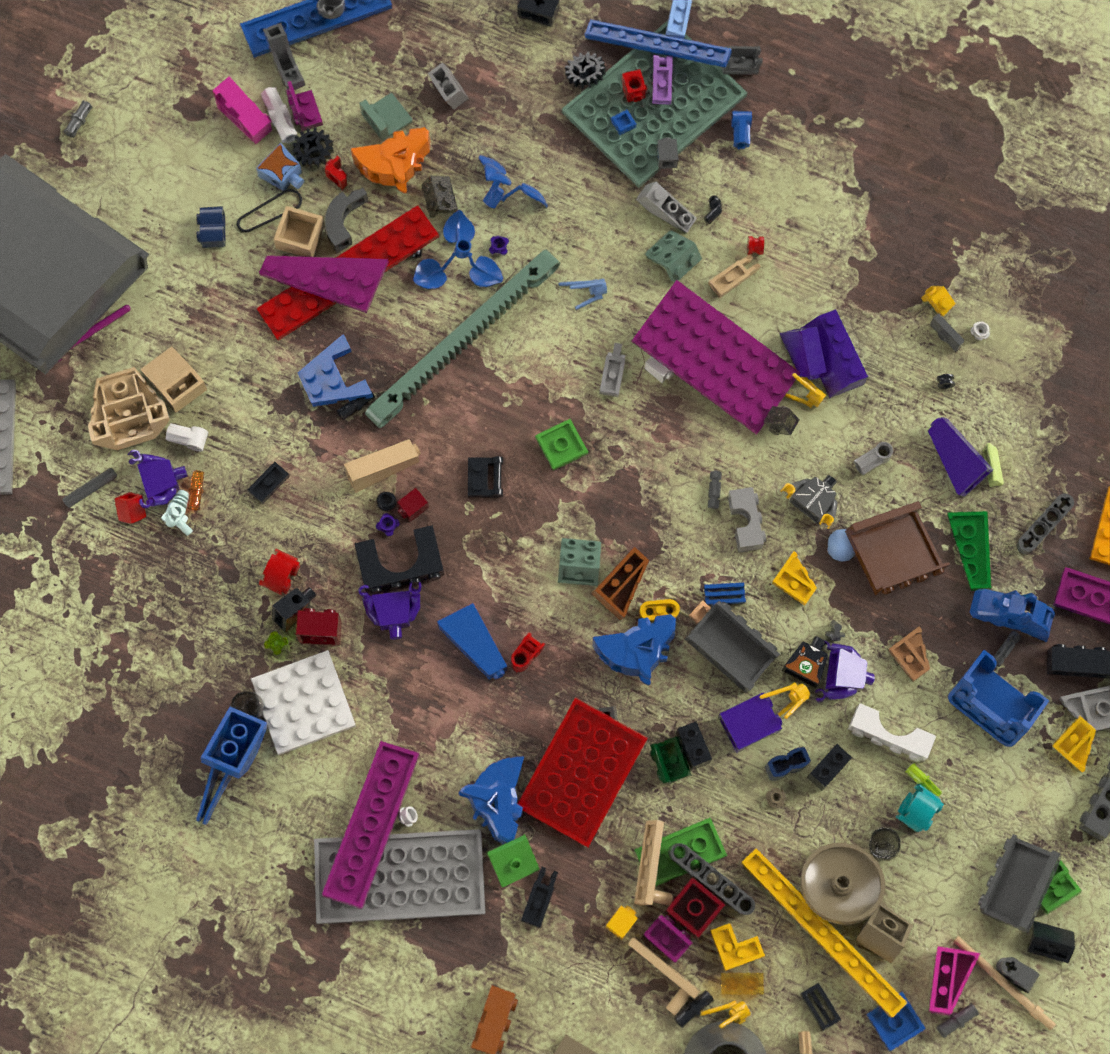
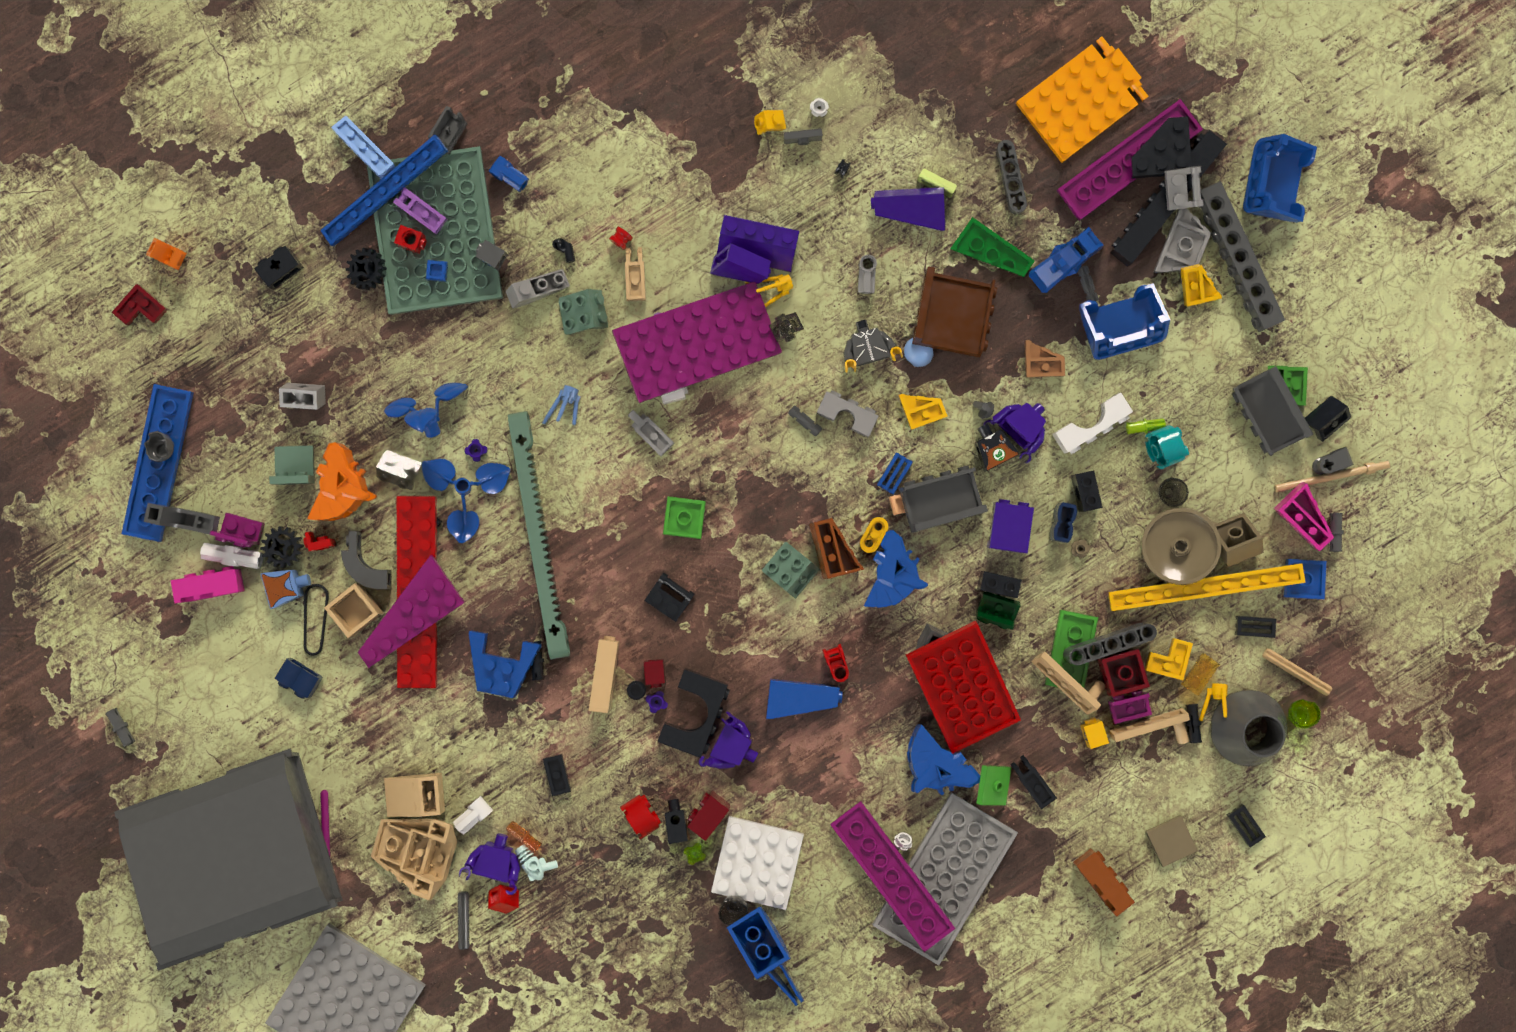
camera: 55 degrees left, 15 degrees up
yellow plant [760,682,810,719] -> none

